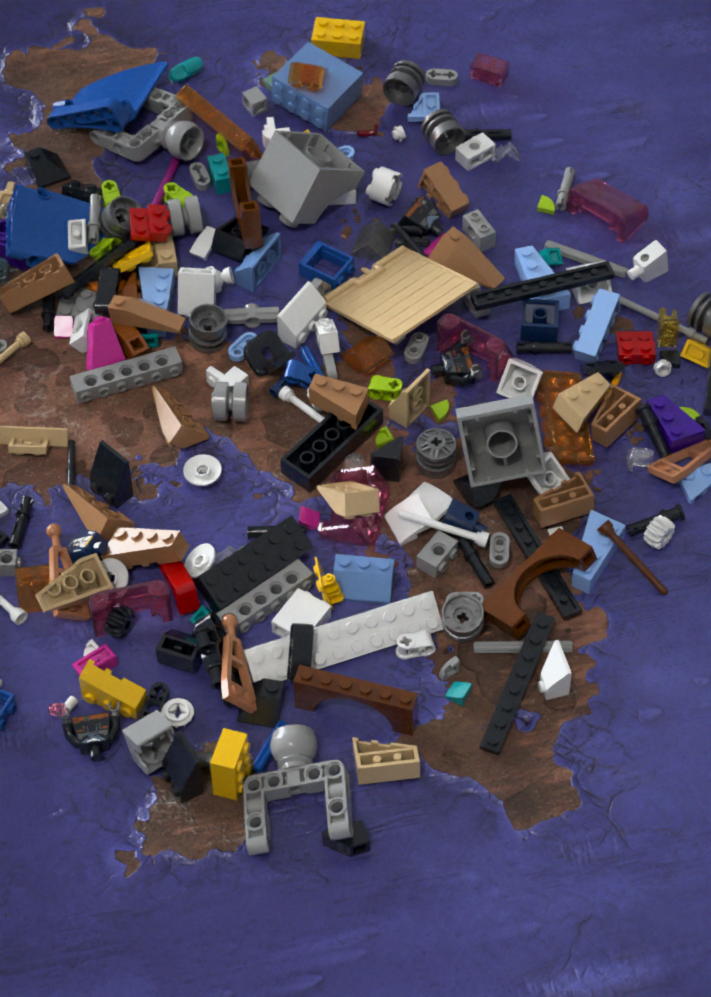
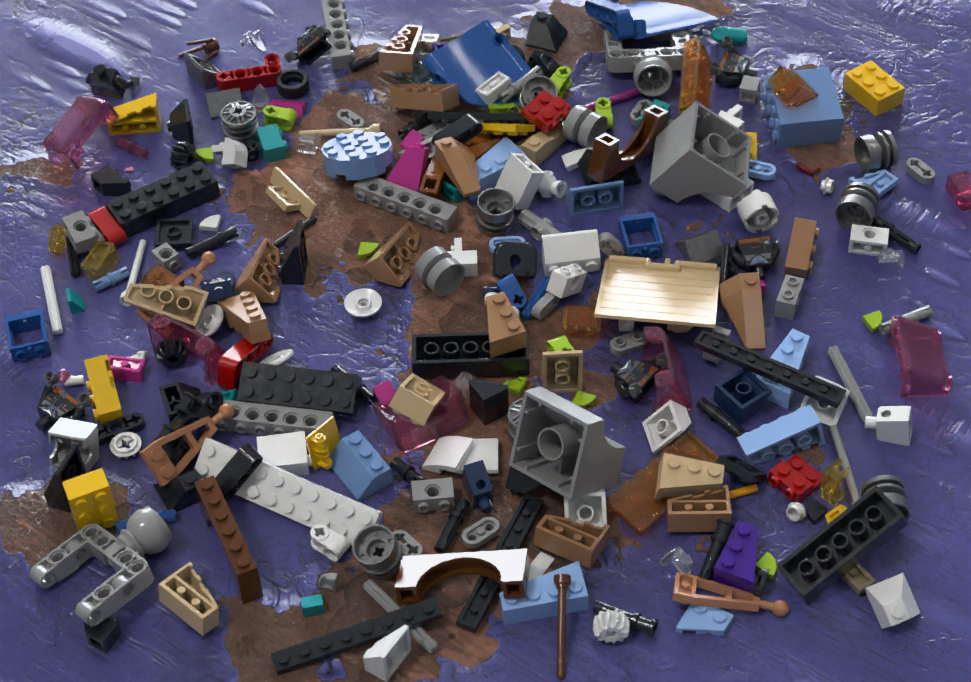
camera: 50 degrees right, 5 degrees down
white piece [398,510,489,548] -> none
teal slope [539,247,564,268] -> none
none -> medium blue piece [321,130,394,180]
none -> lime tile [358,242,379,259]
none -> black pin [390,457,426,483]
none -> torso [709,36,757,86]

